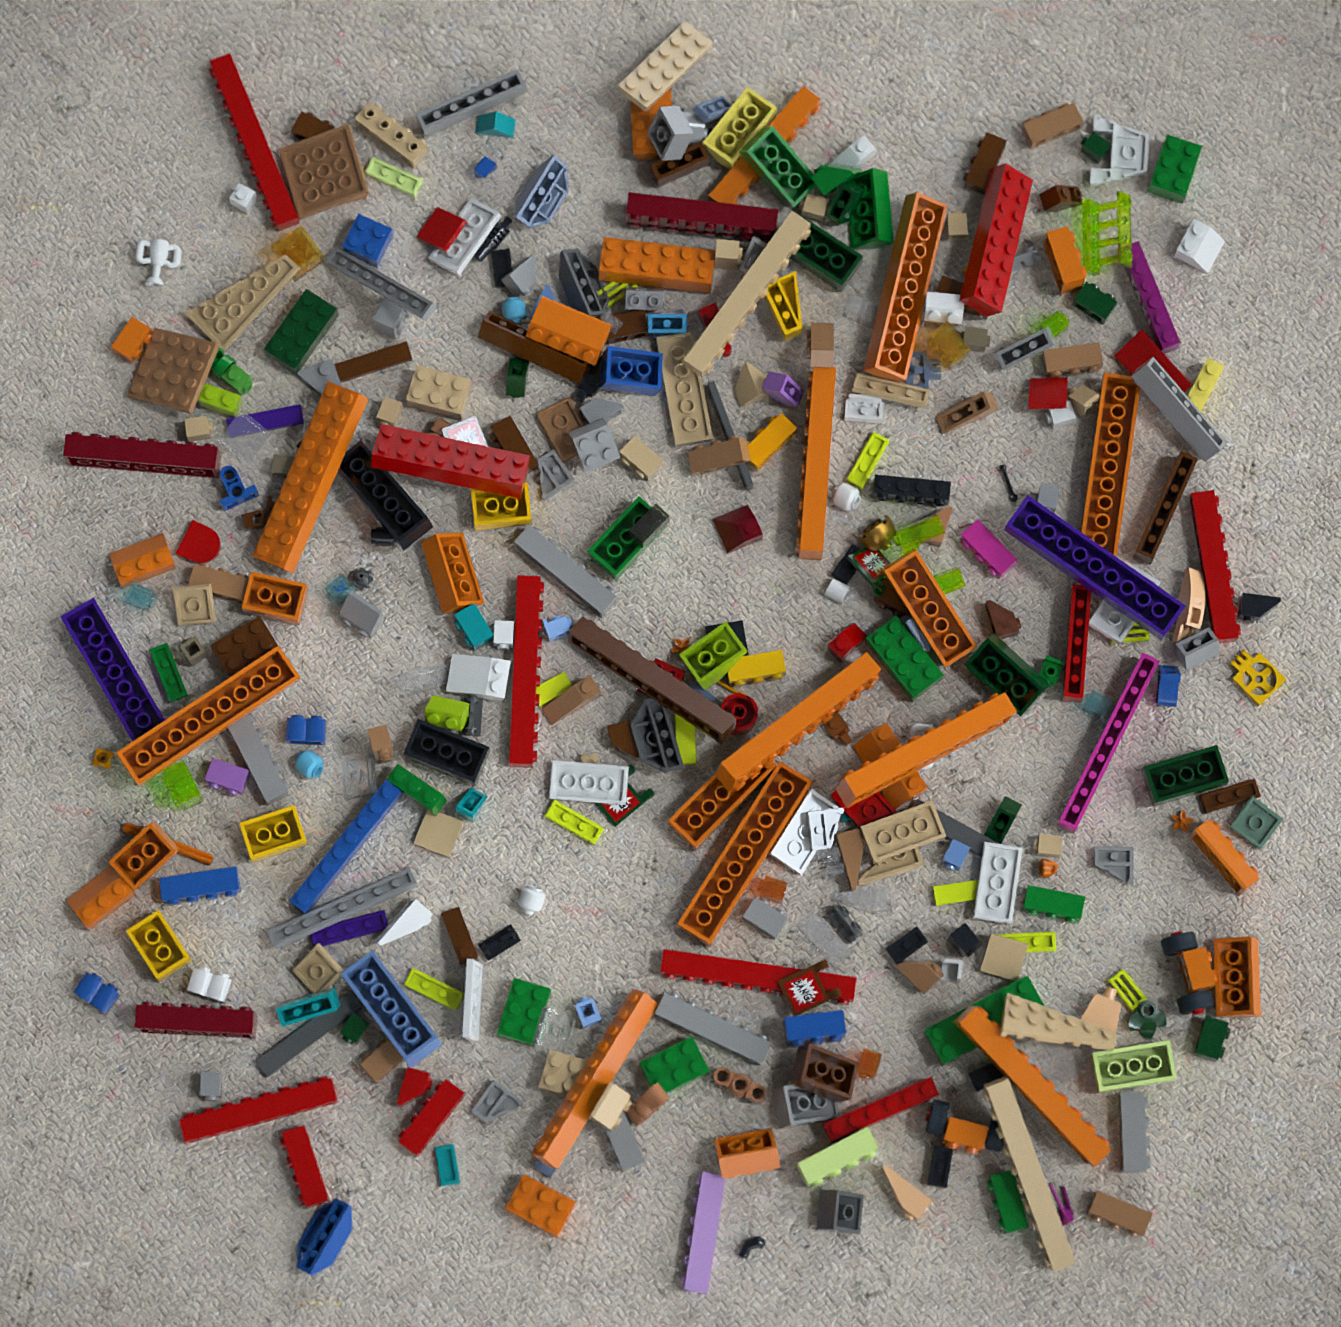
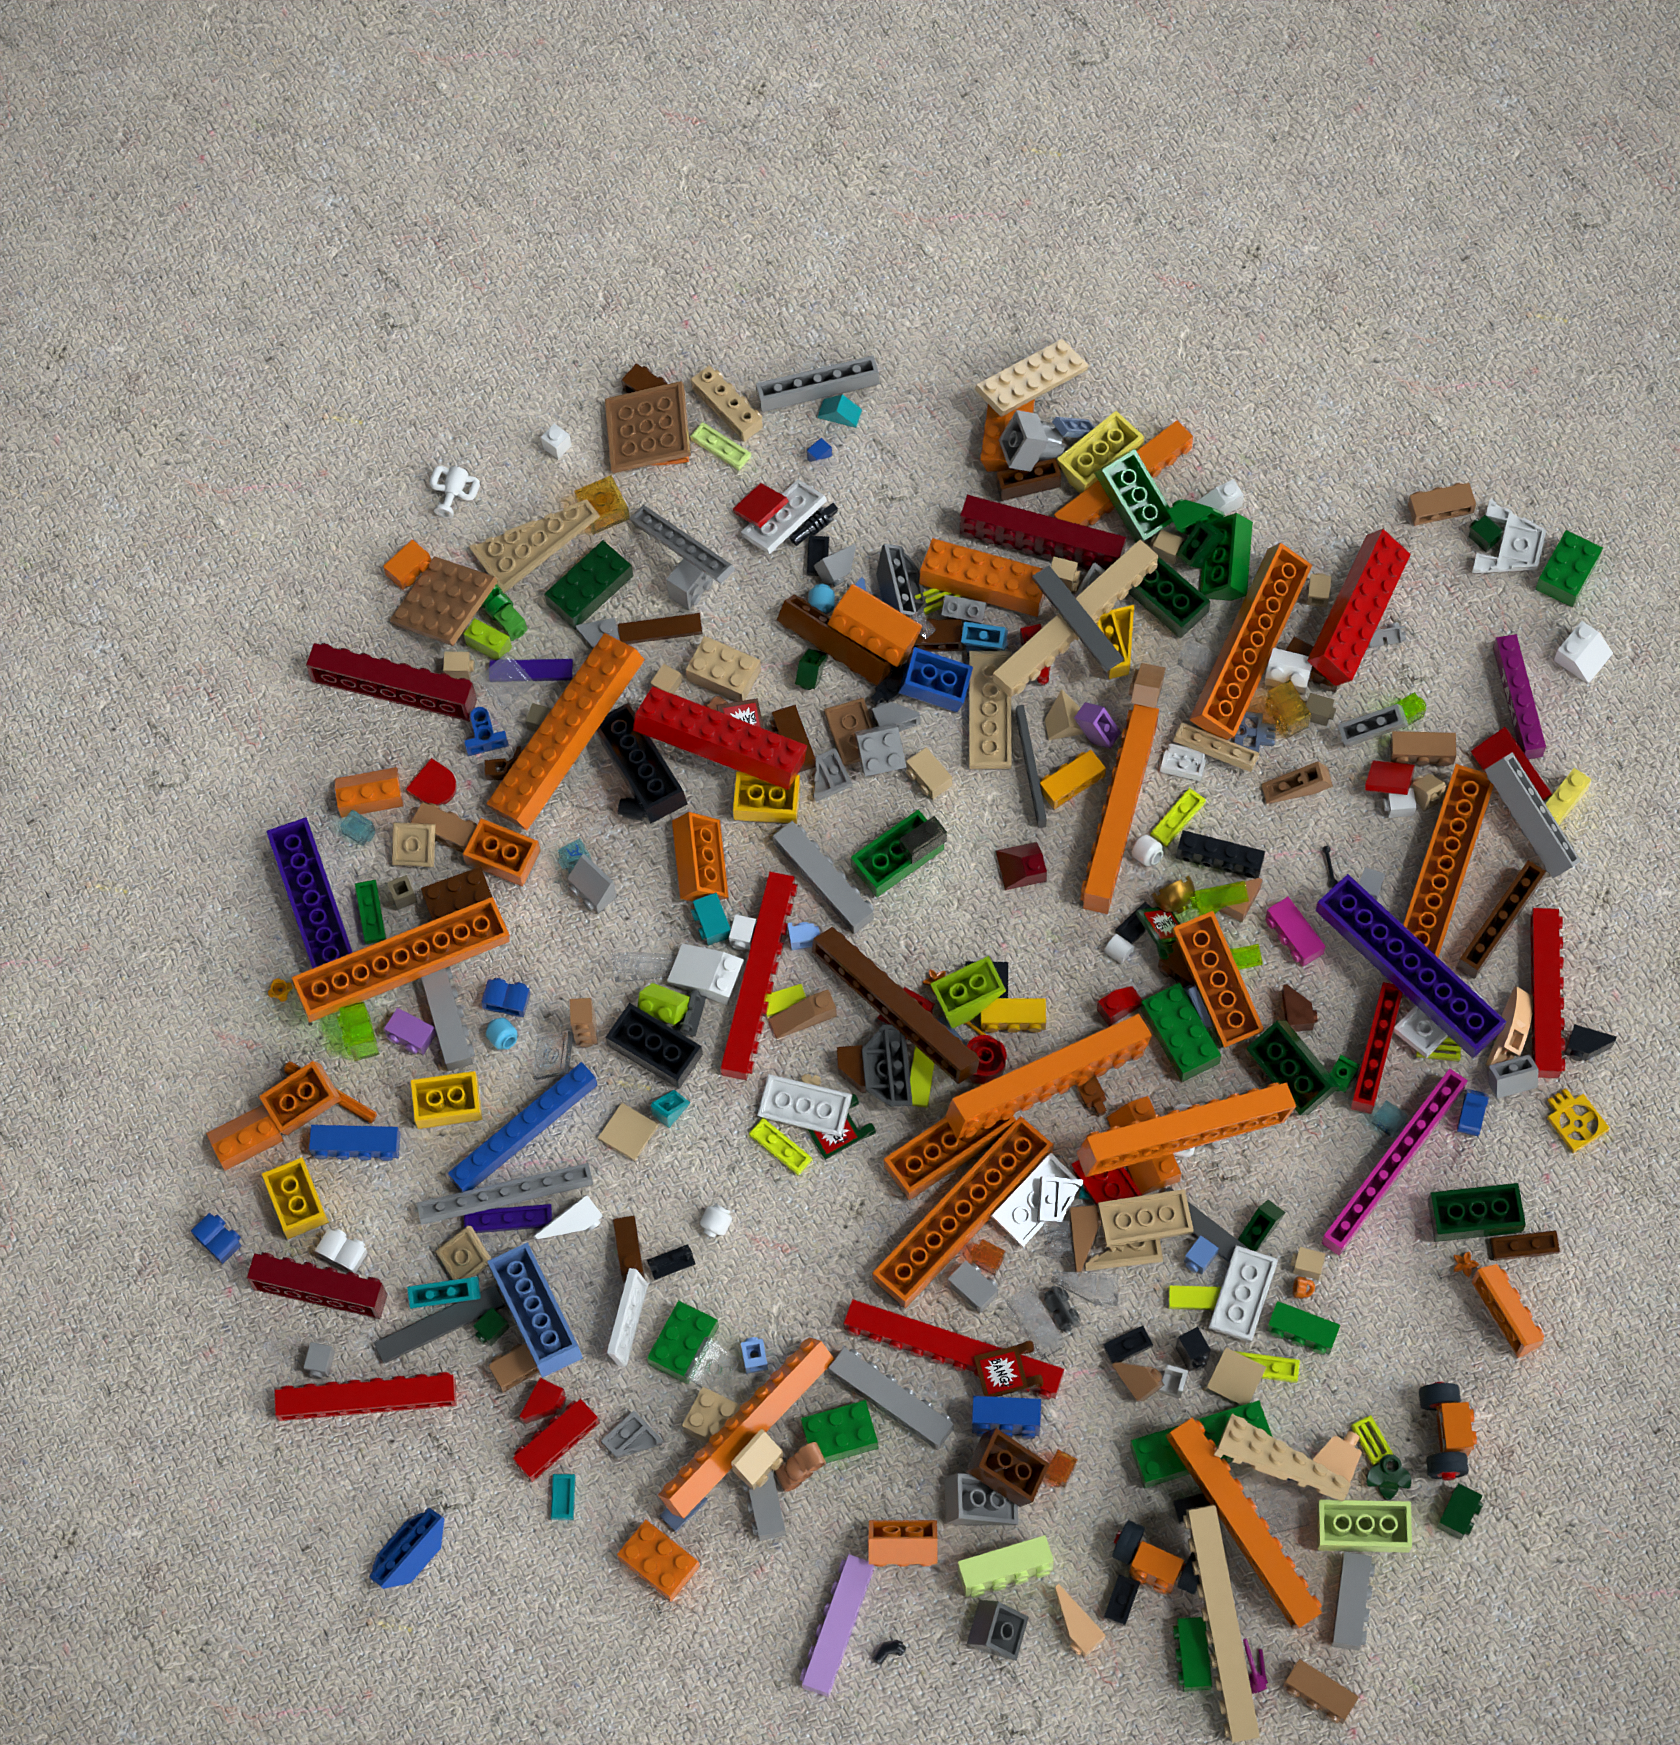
camera: 15 degrees right, 10 degrees down
red brick [208,53,300,231] -> none
red brick [280,1125,330,1209] -> none
blue brick [342,213,394,268] -> none
dark grey plant [350,567,373,590] -> none
green brick [386,764,447,816] -> none
neon yellow tile [404,968,465,1011] -> none
sand blue wedge [514,155,568,228] -> none
medium nougat brick [688,436,751,475] -> none
nougat piece [713,1067,767,1104] -> none
red brick [823,1077,939,1144] -> none
reddish brown brick [963,132,1007,195] -> none
reddish brown slope [1039,185,1084,212] -> none
orange brick [1043,226,1087,295] -> none
dark green brick [1072,282,1118,325] -> none
clear neon green fence [1082,191,1133,276] -> none
light grey wing [1094,846,1134,885] -> none
orange slope [1214,936,1261,1018] -> none
sand green plate [1229,796,1283,850] -> none
none -> dark grey tile [1032,565,1123,672]

